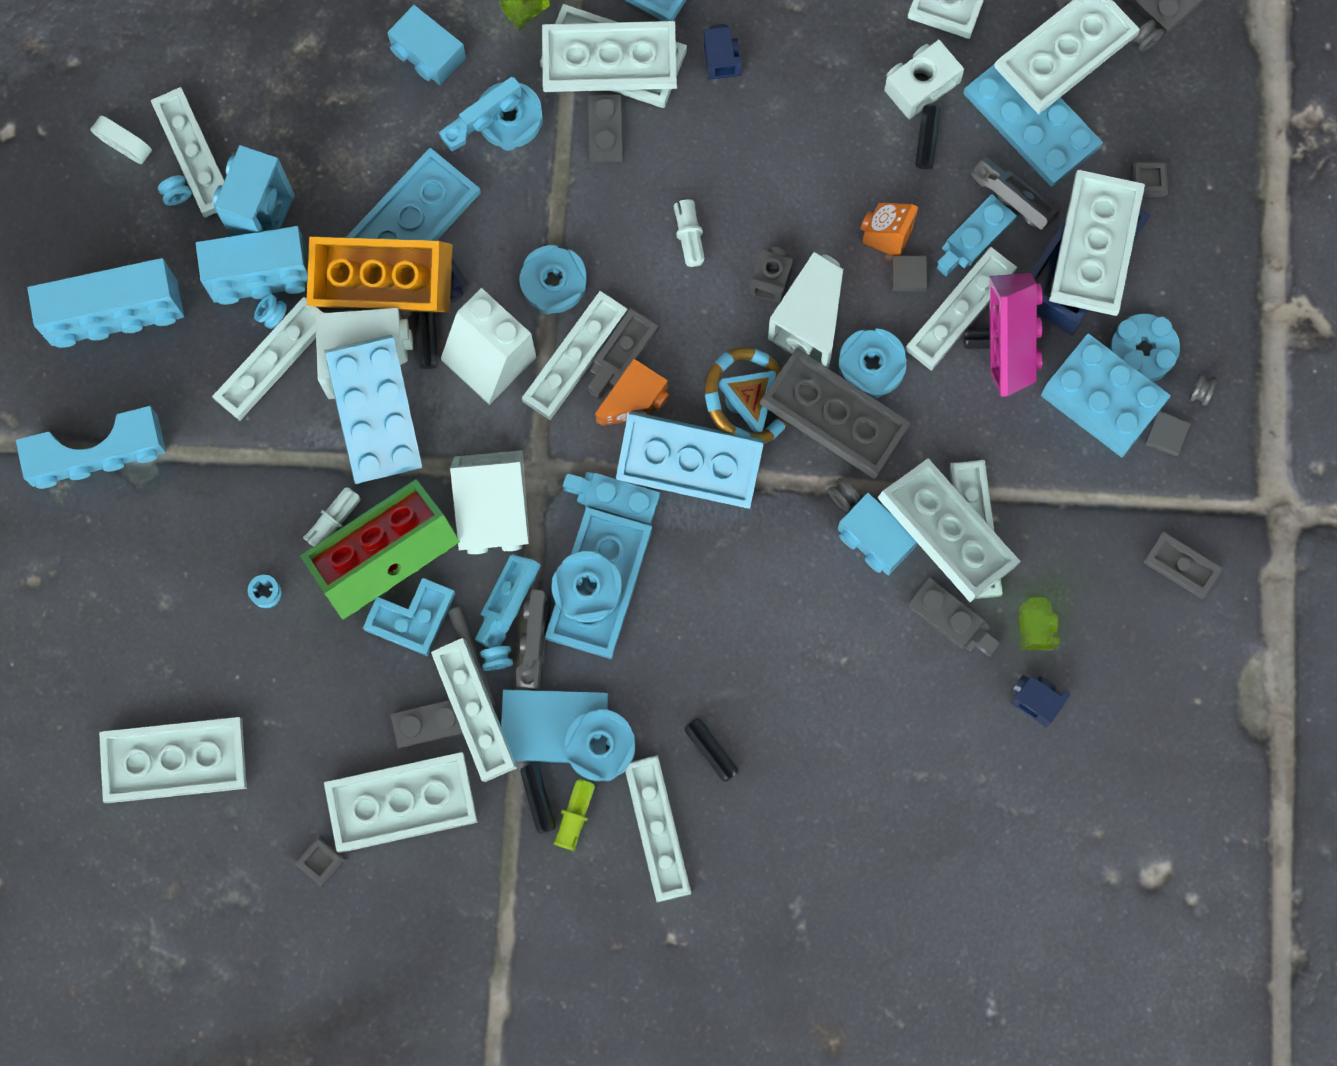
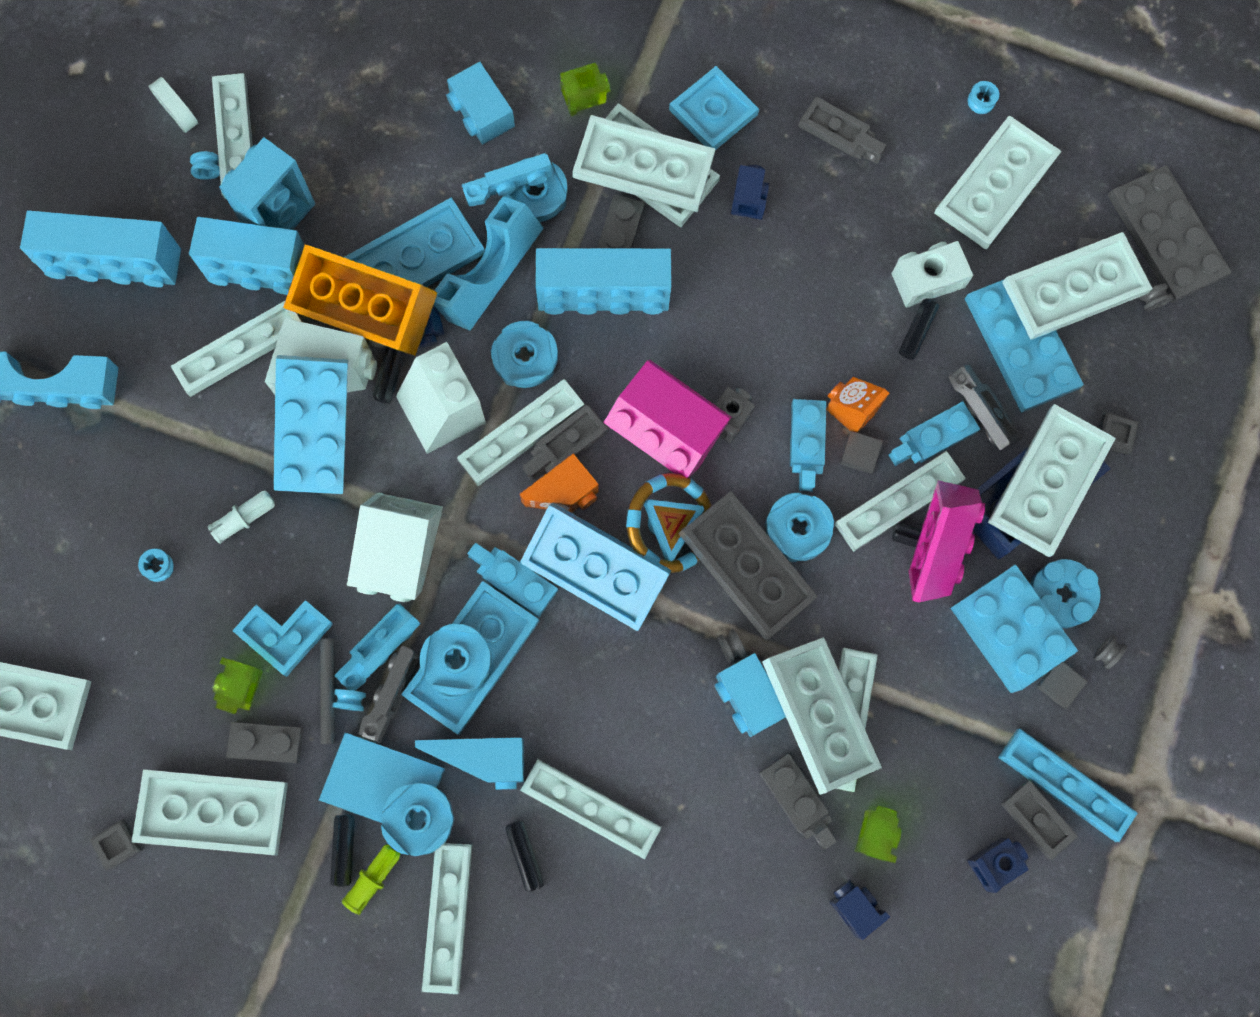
camera: 10 degrees right, 0 degrees up
medium azure bush [254,294,287,329] -> none
bright green brick [300,479,460,620] -> none
light aqua plate [431,638,517,782] -> none
light aqua axle [673,199,705,267] -> none
light aqua slope [768,252,843,369] -> none
none -> clear neon green brick [213,657,263,714]
none -> medium azure slope [415,738,525,790]
none -> medium azure arch [434,196,543,331]
none -> light aqua tile [520,759,661,859]
none -> medium azure brick [536,248,671,315]
none -> dark pink slope [604,359,732,478]
none -> medium azure hinge [790,399,826,492]
none -> dark blue brick [967,838,1029,893]
none -> medium azure tile [998,729,1138,842]

